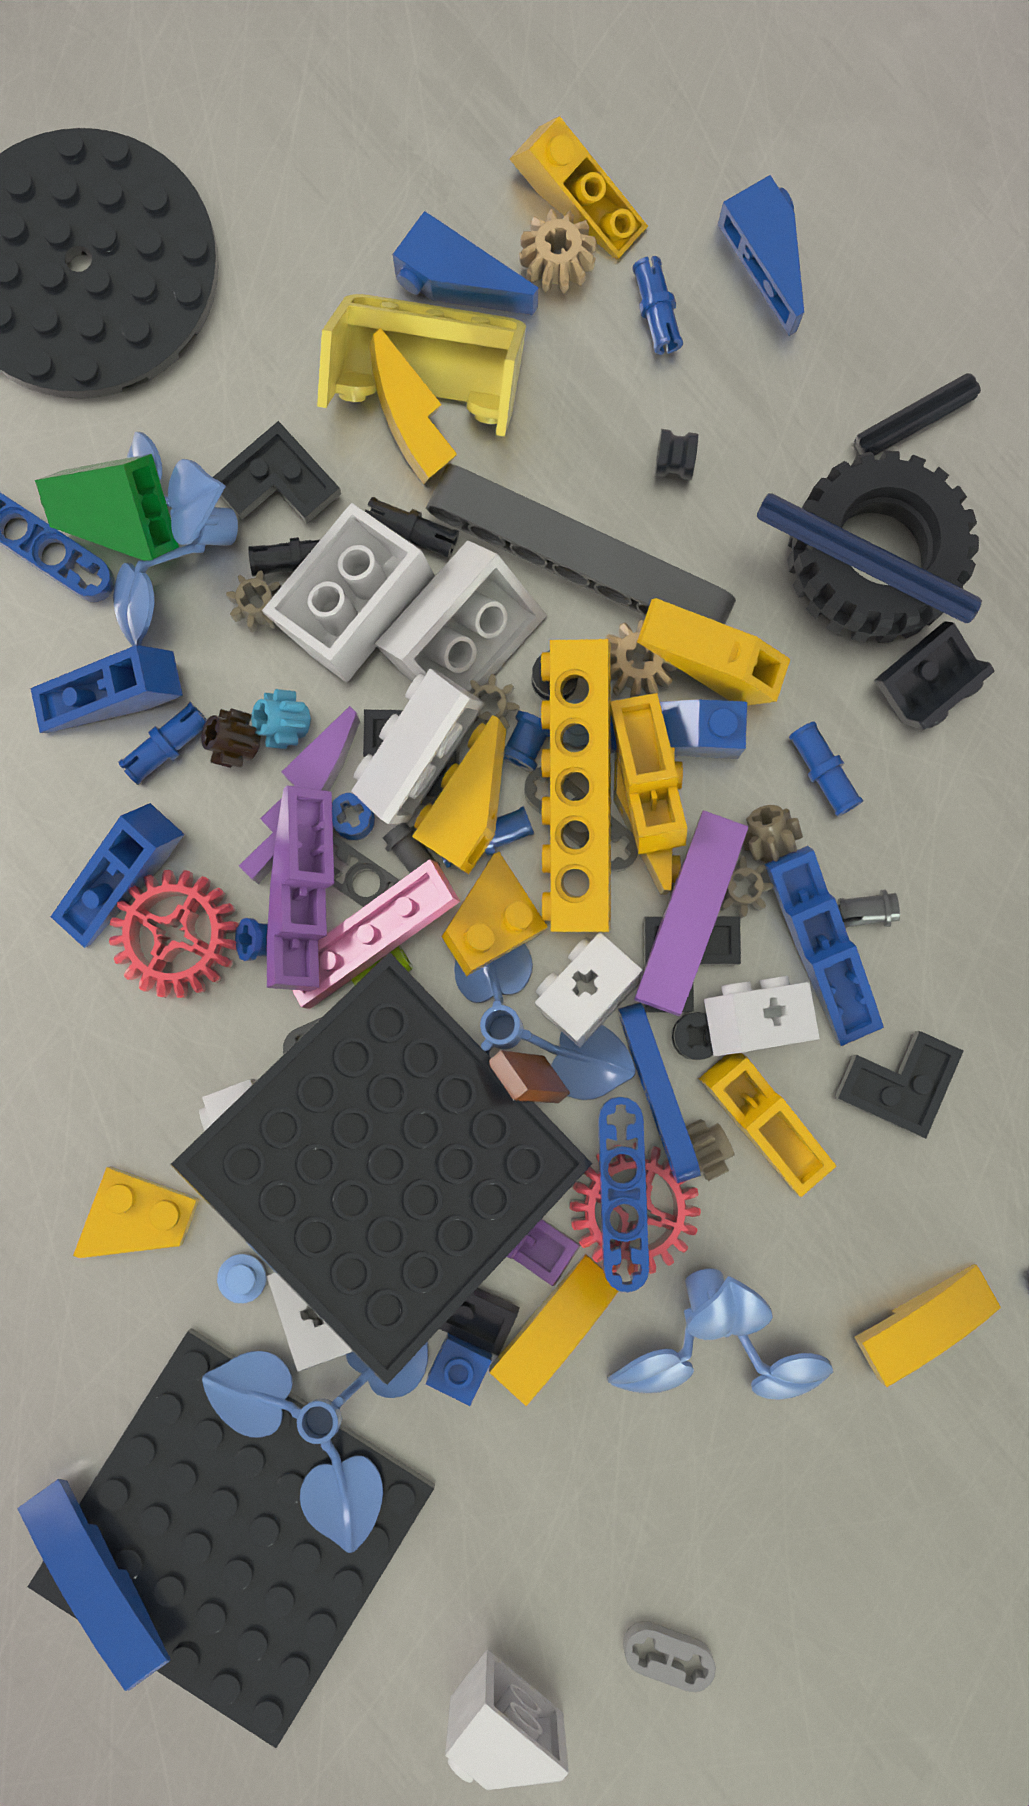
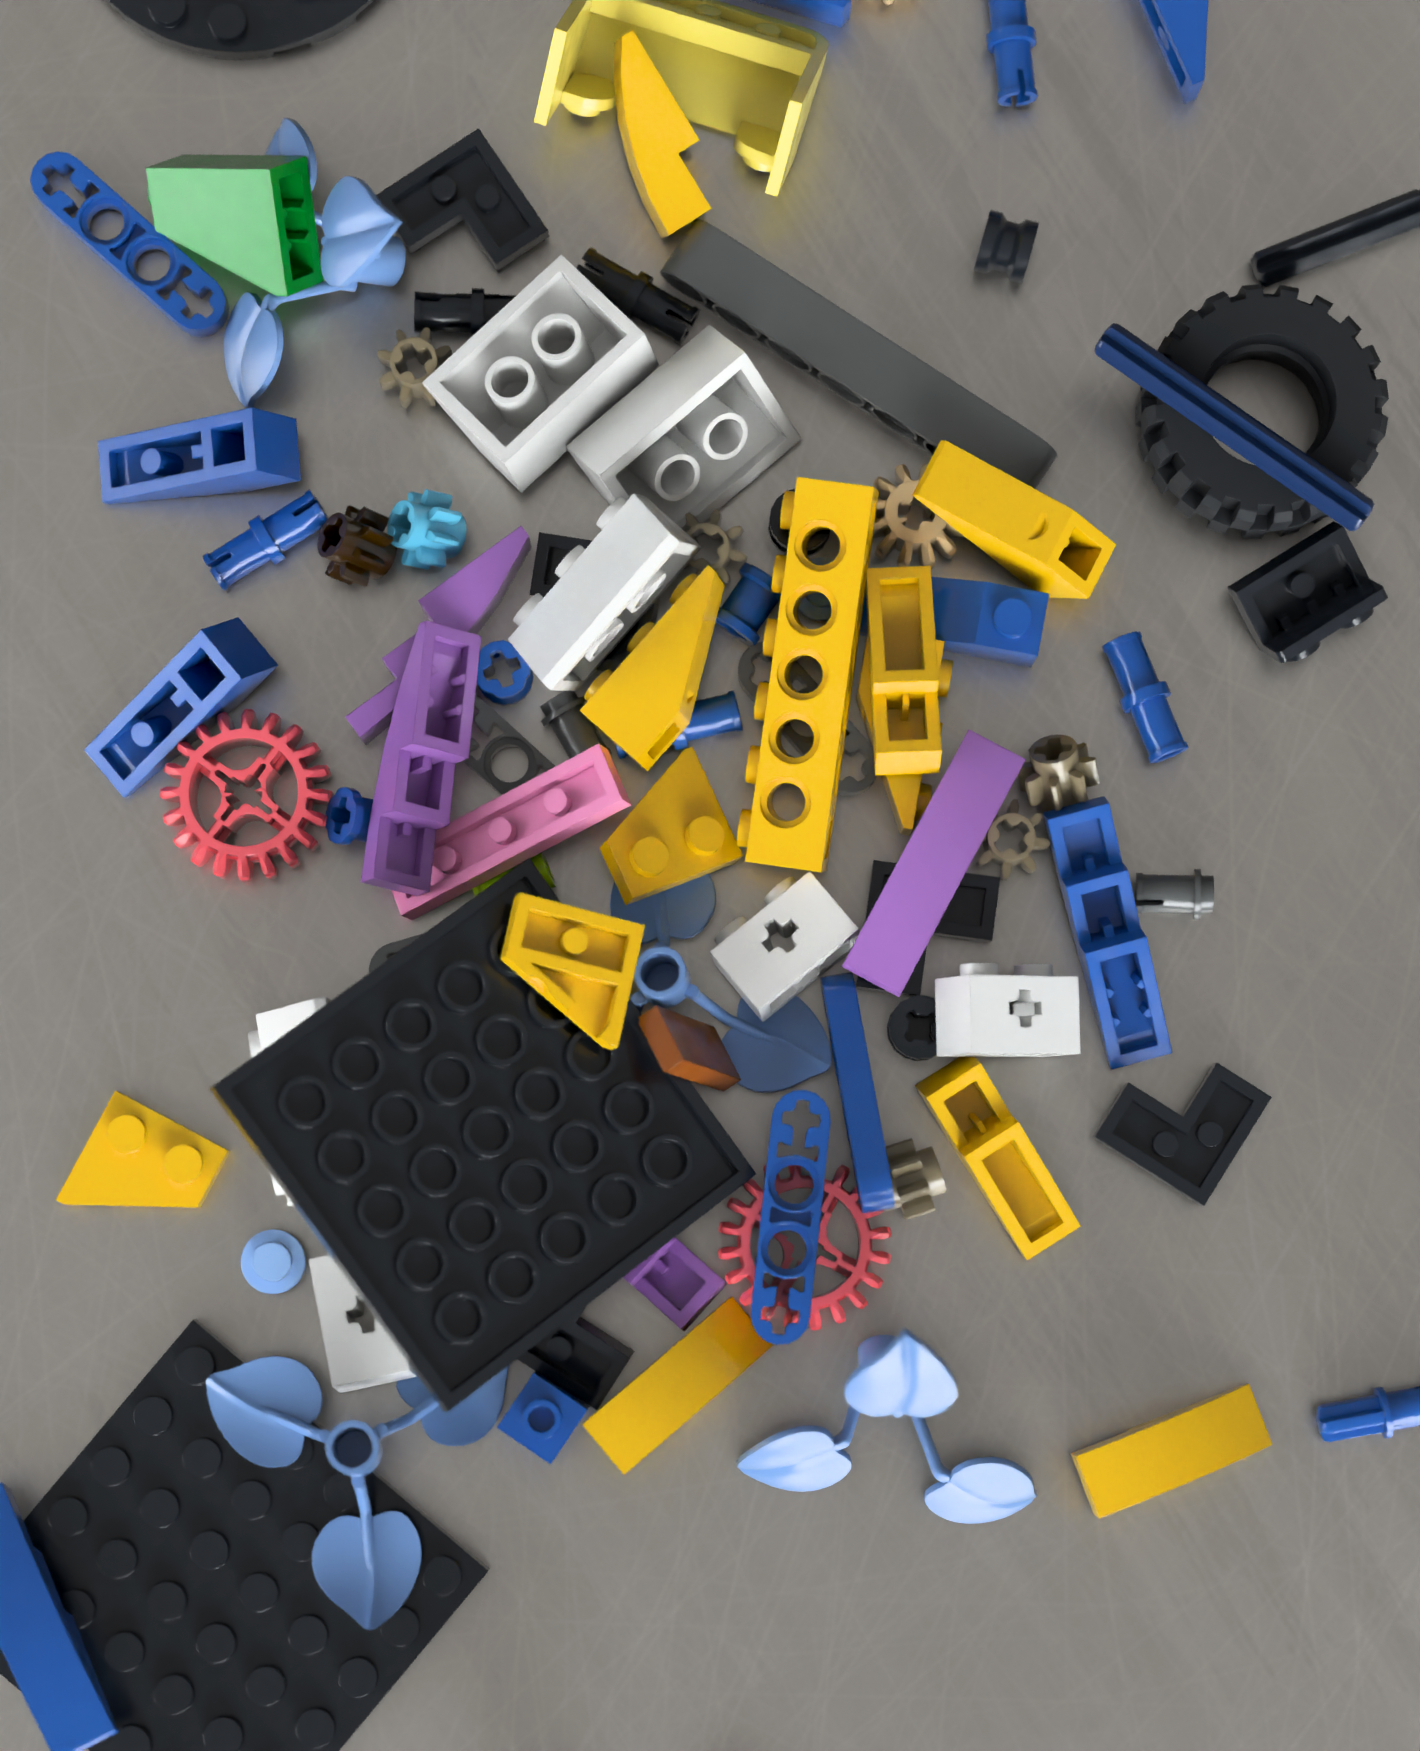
camera: 10 degrees right, 0 degrees up
none -> yellow wing [500,893,645,1050]

